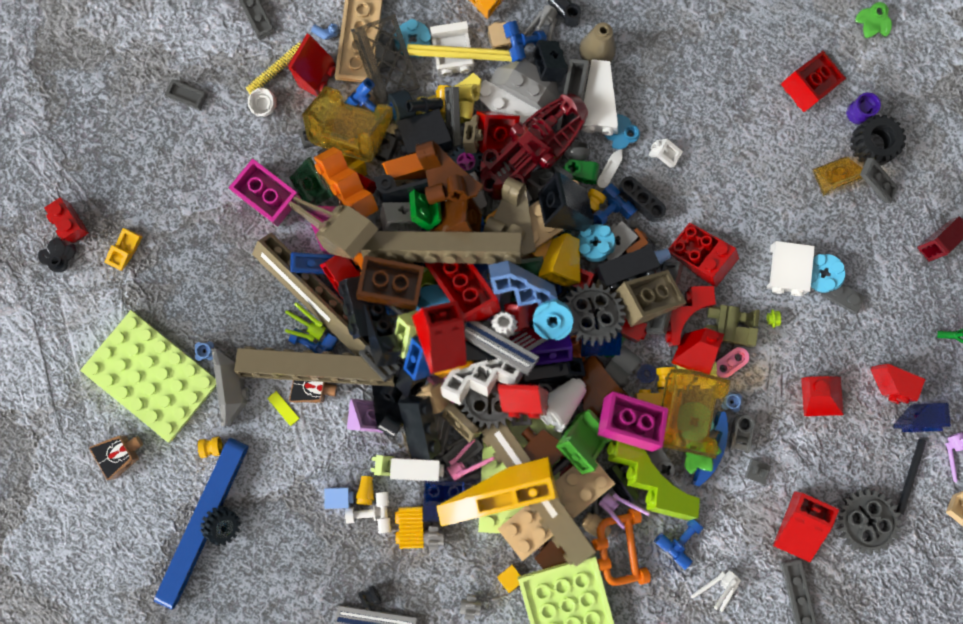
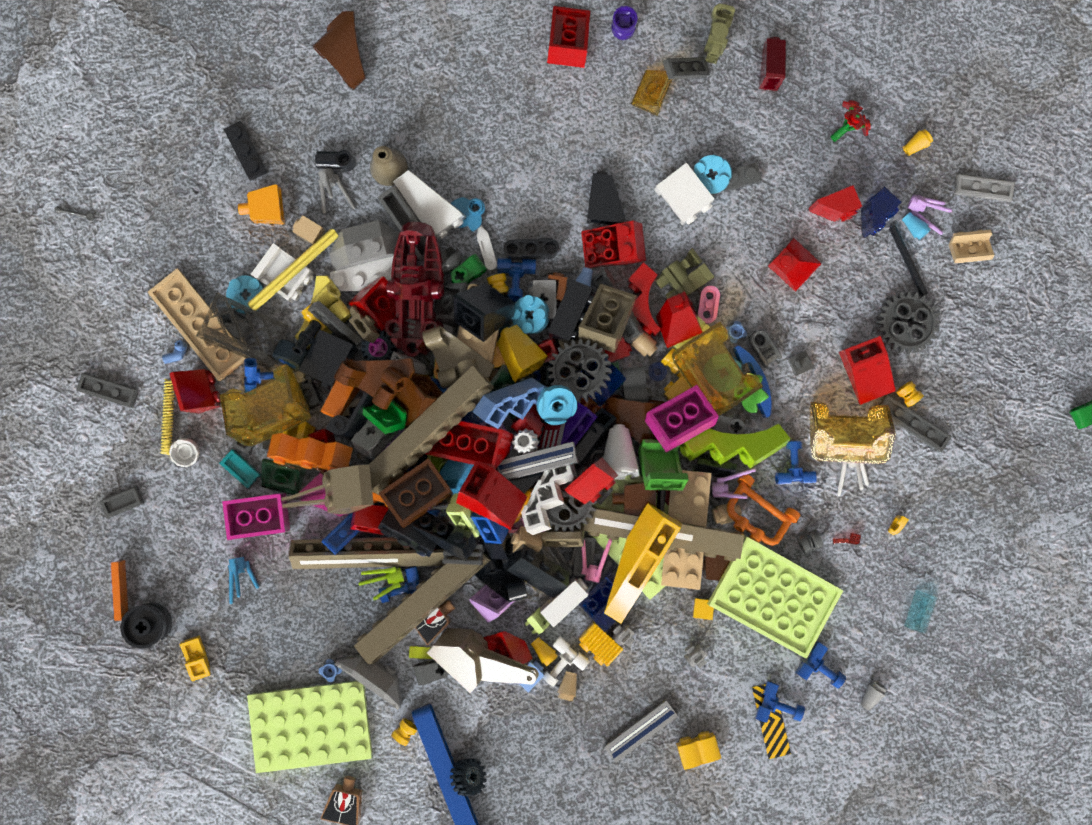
camera: 45 degrees left, 5 degrees up
black plate [38,237,76,272] -> none
red brick [44,197,89,243] -> none
black wheel [358,585,382,611] -> none
blue bar [503,21,547,62] -> none
black brick [532,40,568,82] -> none
white bracket [649,139,683,167] -> none
lime plate [766,309,781,328] -> none
black tyre [850,115,906,166] -> none
none -> orange tile [111,560,128,621]
none -> black wheel [120,602,172,649]
none -> teal tile [219,449,262,489]
none -> dark azure plant [228,557,259,604]
none -> dark grey piece [413,660,449,686]
none -> slope [427,628,539,693]
none -> red slope [483,631,533,664]
none -> tan cone [557,671,577,701]
none -> black slope [587,171,626,225]
none -> tan brick [631,331,657,357]
none -> olive hips [703,3,735,64]
none -> dark grey wheel [797,529,823,554]
none -> clear yellow windscreen [809,402,896,464]
none -> yellow wheel [896,380,924,407]
none -> medium azure cone [902,212,931,240]

